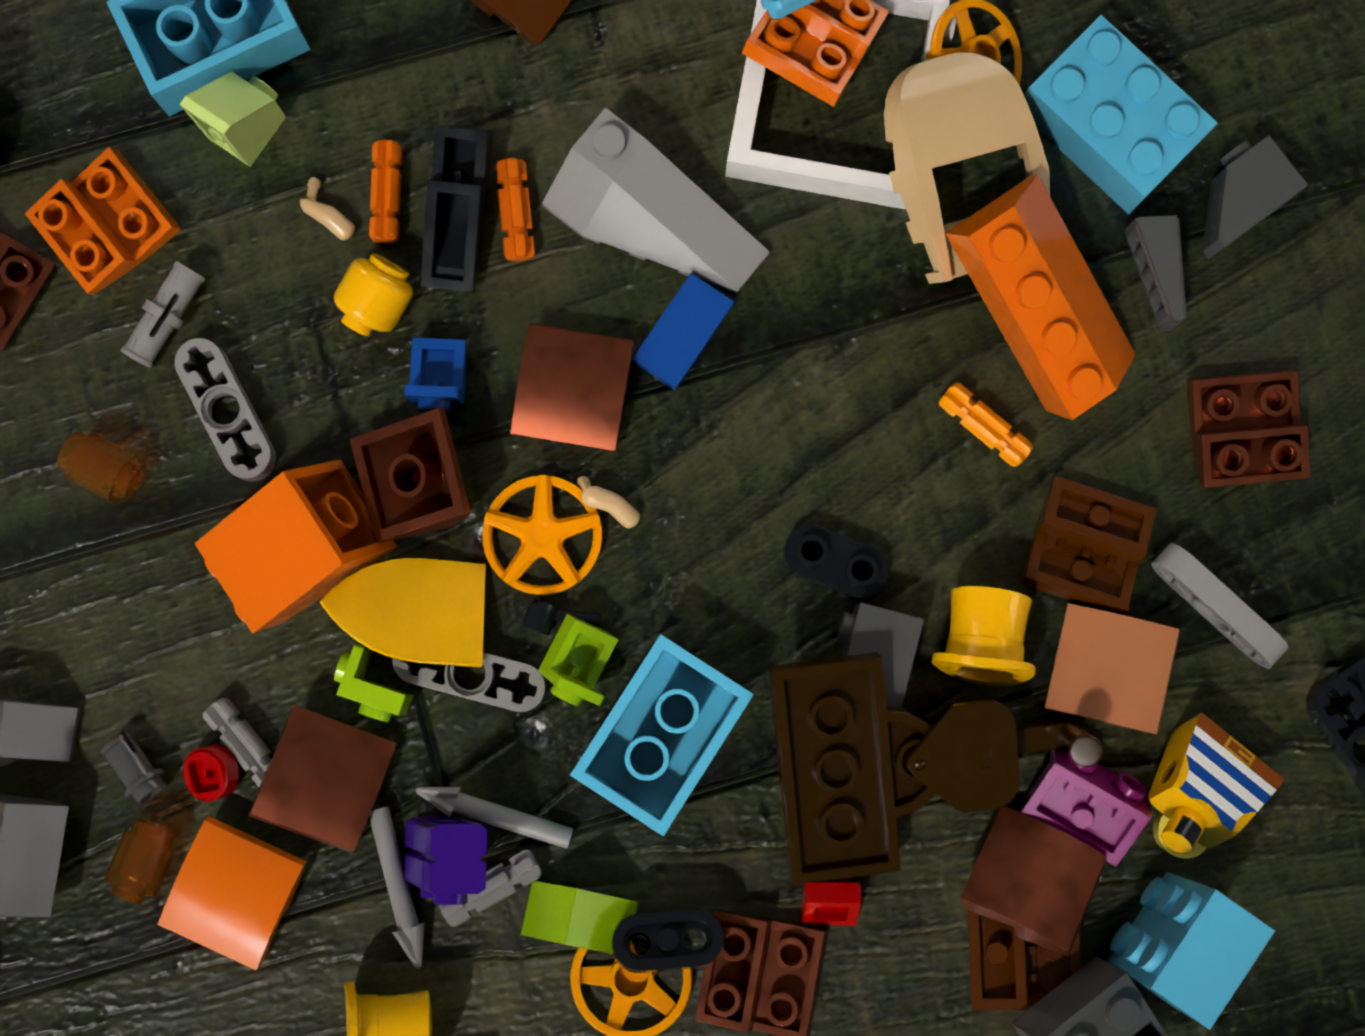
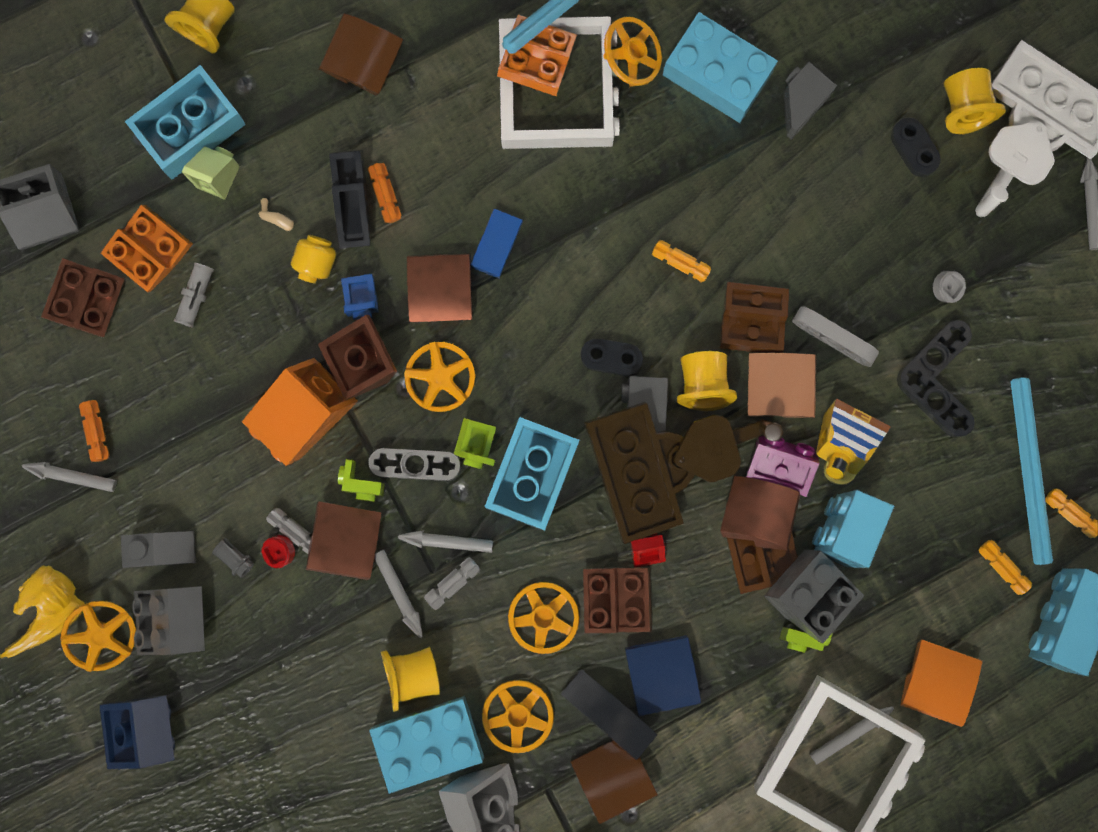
camera: 10 degrees left, 0 degrees up
clear orange brick [57,431,144,504] -> none
clear orange brick [104,818,177,904] -> none
orange slope [157,816,307,970] -> none
light grey beam [175,338,276,482] -> none
yellow shield [320,558,486,668] -> none
orange axle [369,140,402,244] -> none
dark purple brick [404,816,487,905] -> none
lime slope [521,881,639,954] -> none
black hand [523,602,601,636] -> none
light grey wedge [542,107,770,294] -> none
tan piece [577,476,640,529] -> none
black plate [612,909,724,973] -> none
tan slope [884,52,1050,284] -> none
orange slope [945,174,1136,420] -> none
dark grey slope [1125,215,1187,332] -> none
copper slope [1186,370,1310,488] -> none

